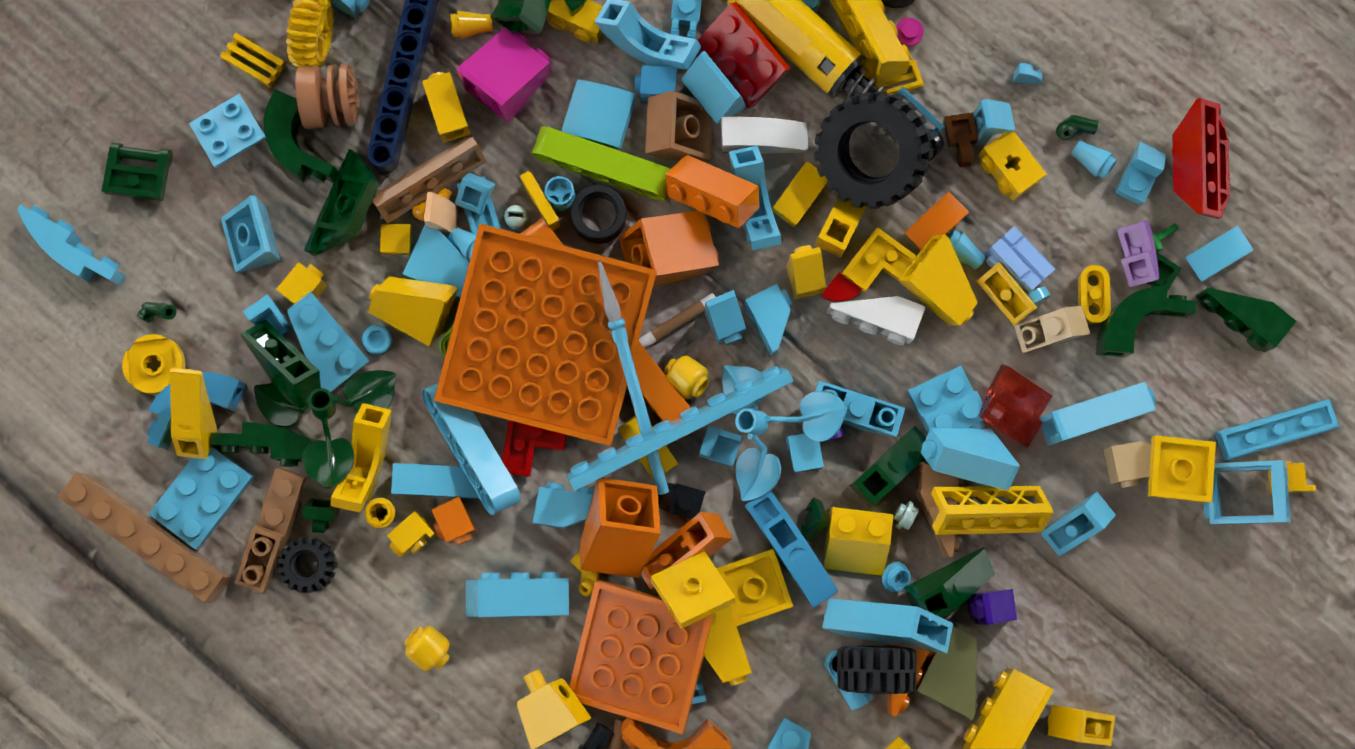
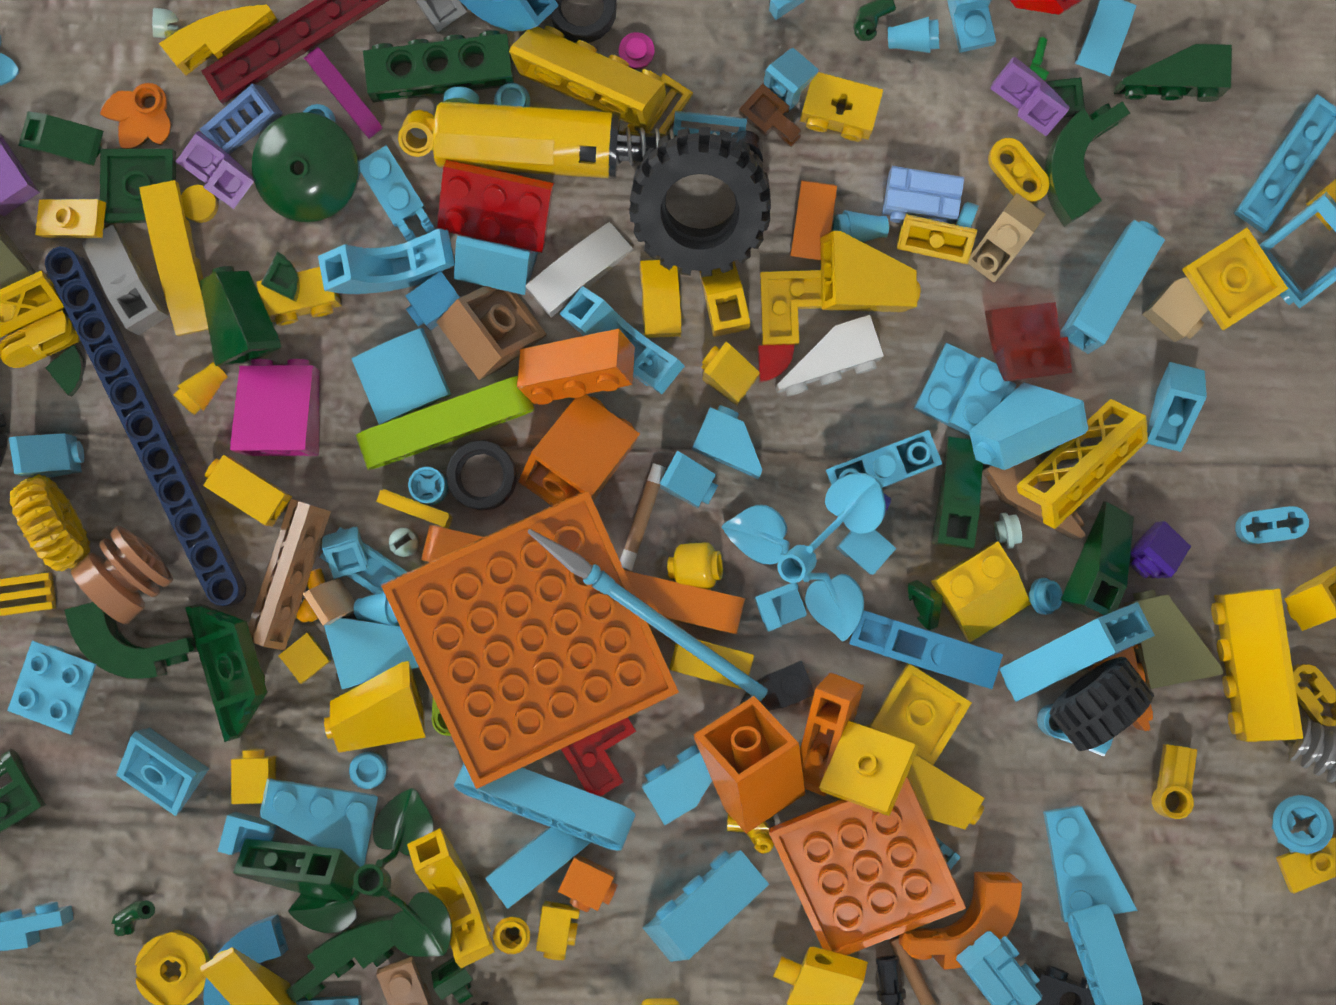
camera: 35 degrees left, 5 degrees up
medium azure plate [566,366,793,491] -> none
none -> medium azure beam [1235,506,1309,544]

